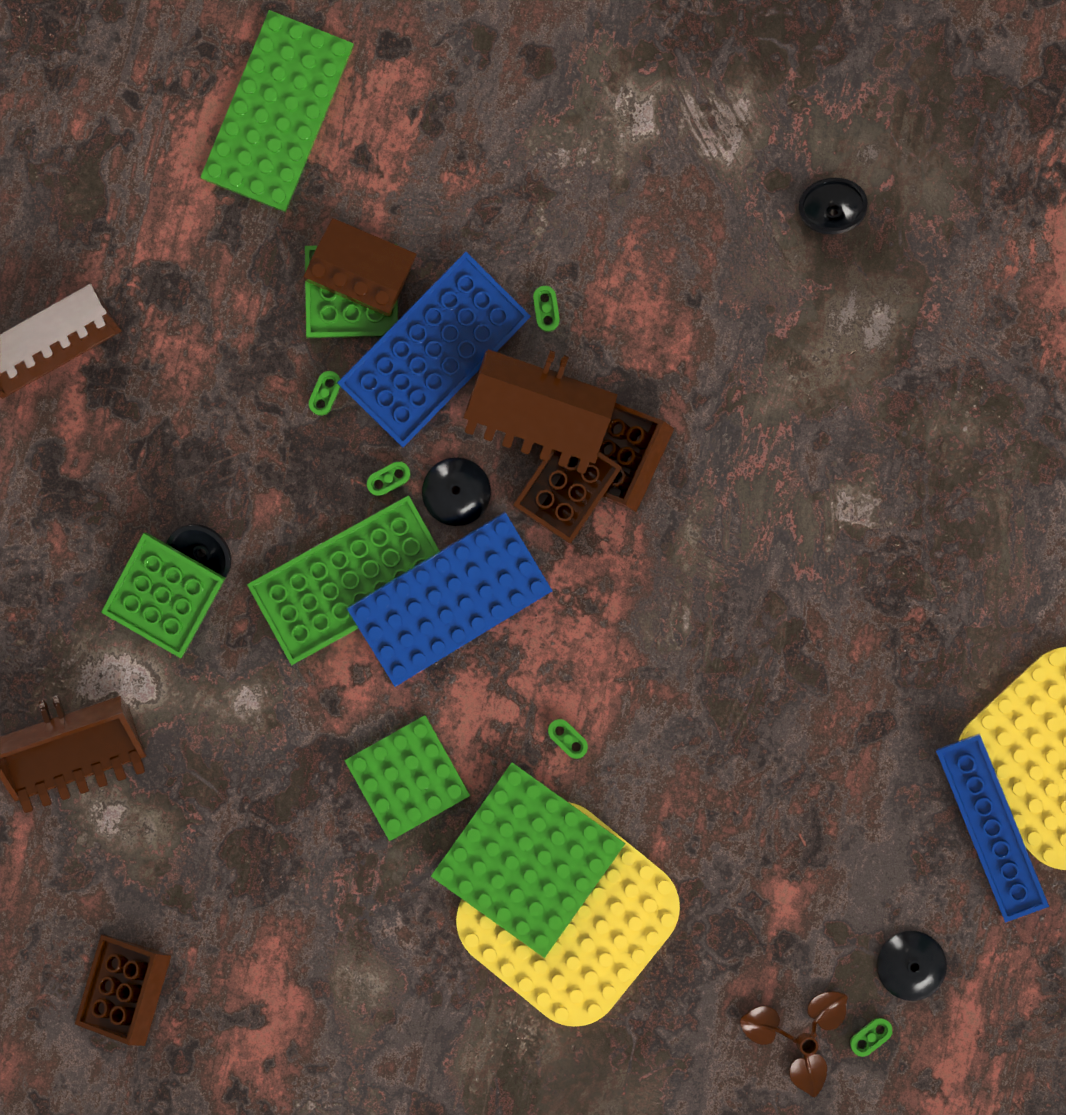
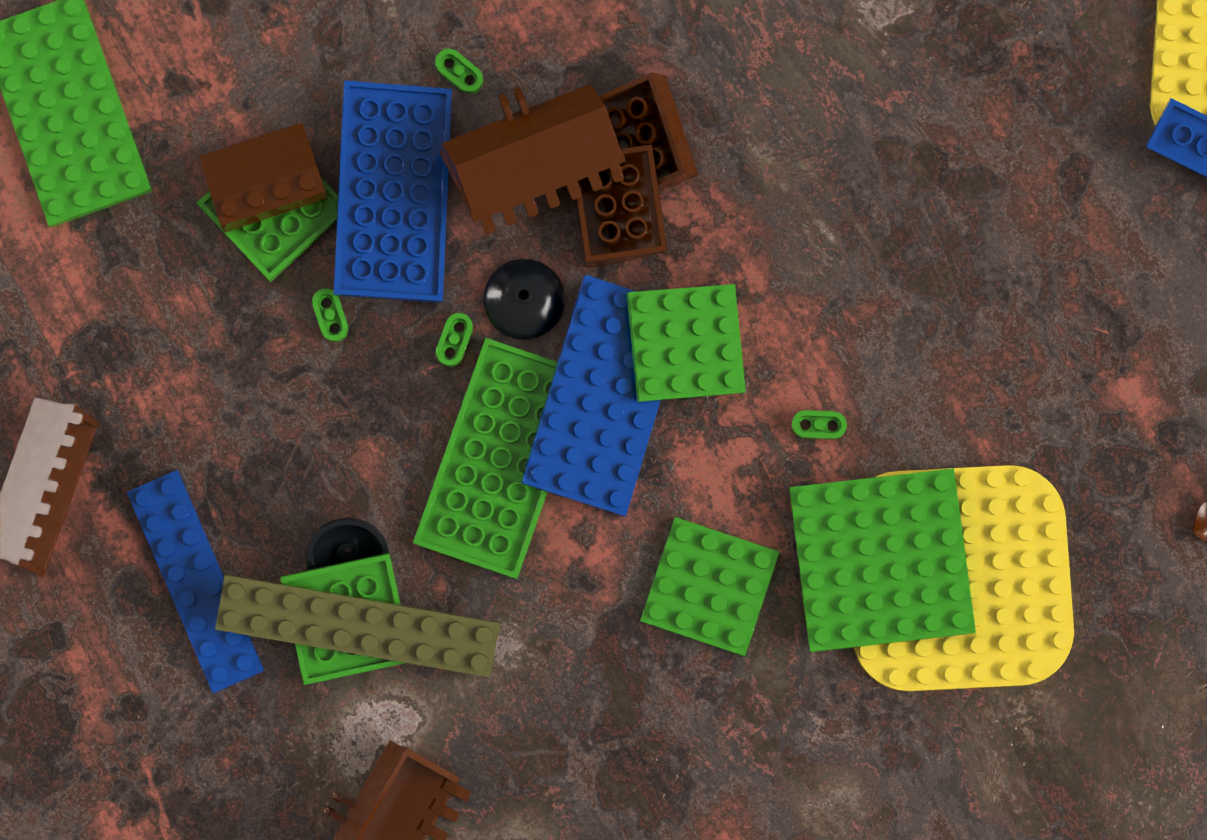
camera: 35 degrees left, 5 degrees down
none -> blue plate [127,470,265,694]
none -> olive plate [215,574,500,677]
none -> bright green plate [627,284,746,402]

